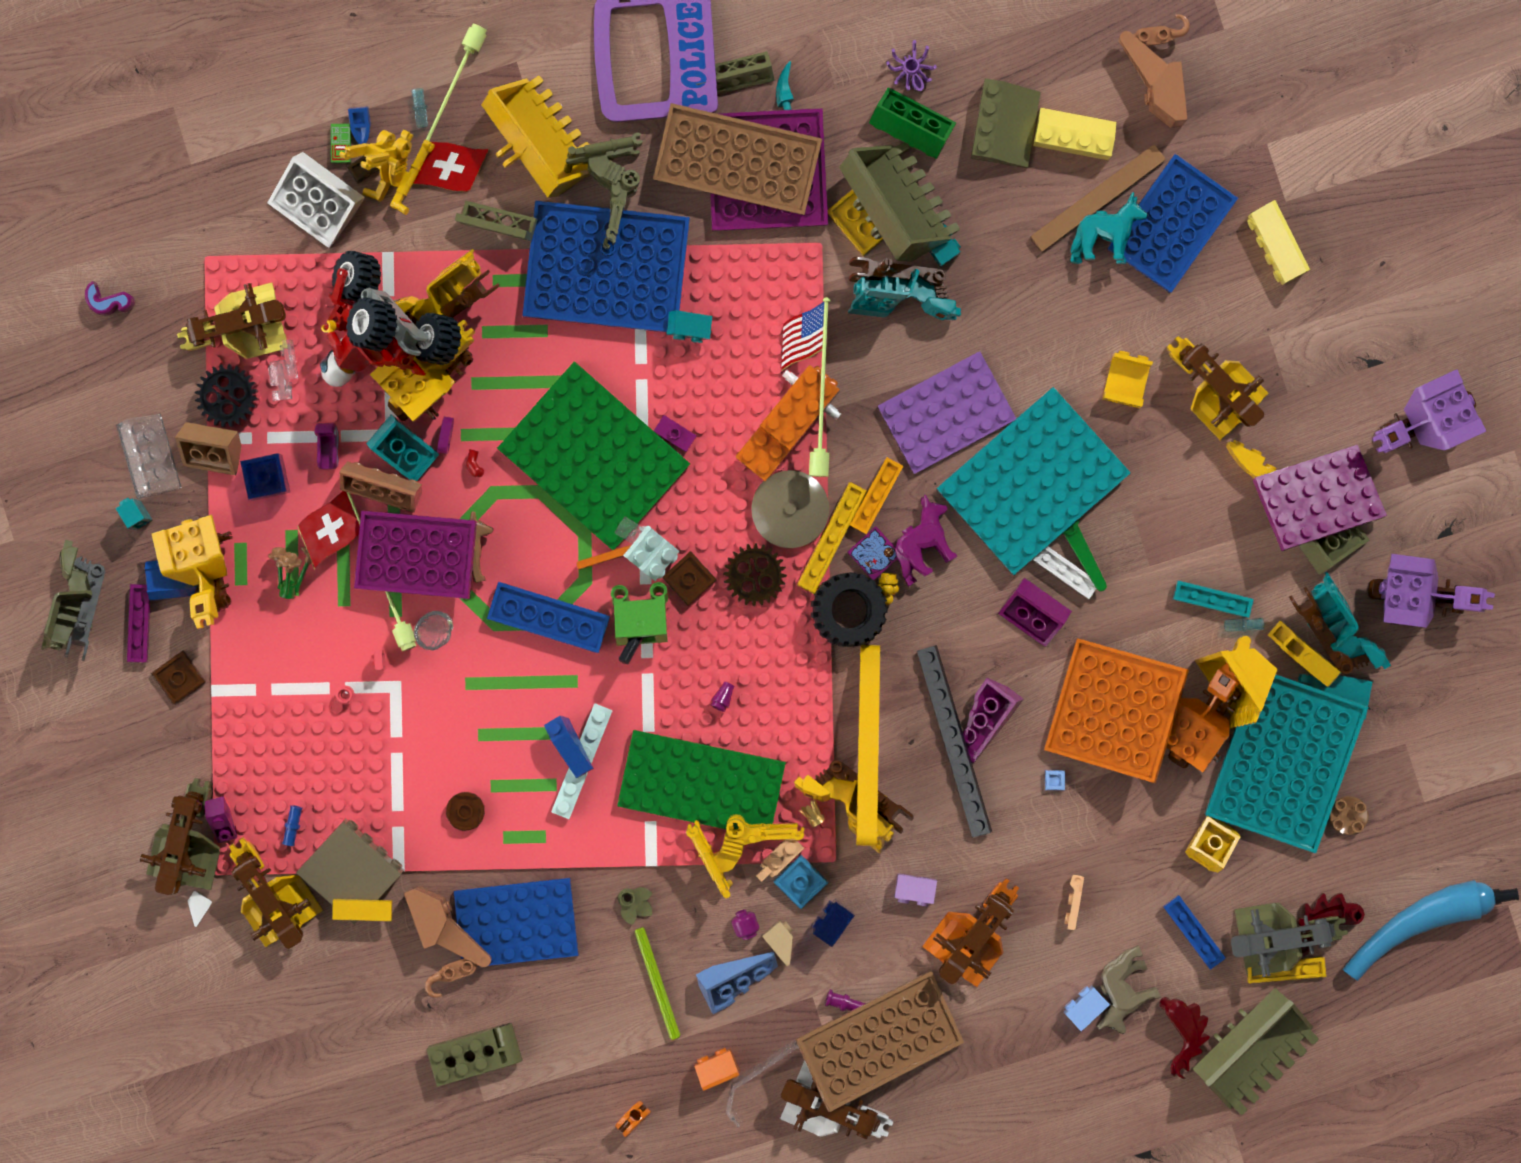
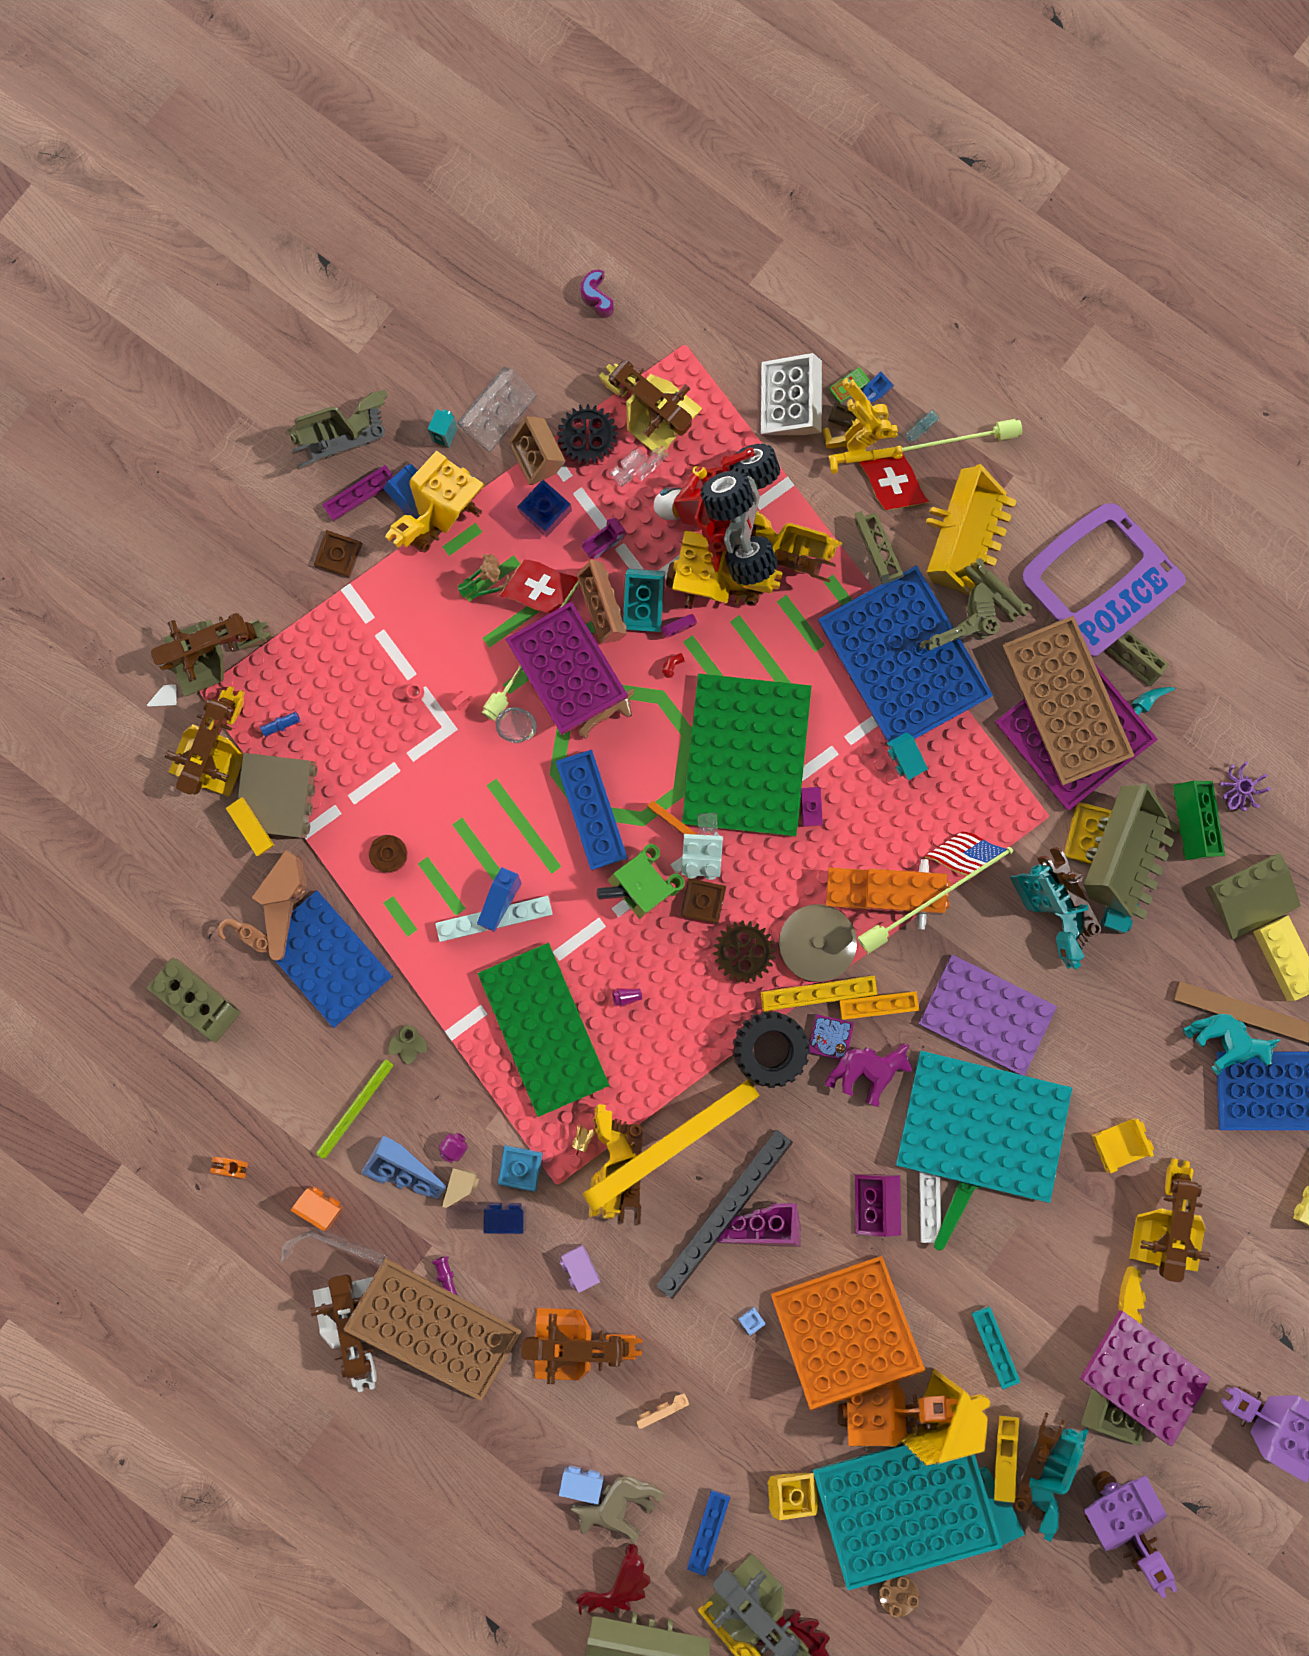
camera: 50 degrees right, 5 degrees down
magenta slope [205,796,237,843] -> none
yellow piece [686,814,805,898] -> none
light nougat hinge [756,839,804,882] -> none
yellow piece [878,573,899,605] -> none
clear light blue axle [1224,617,1264,633] -> none

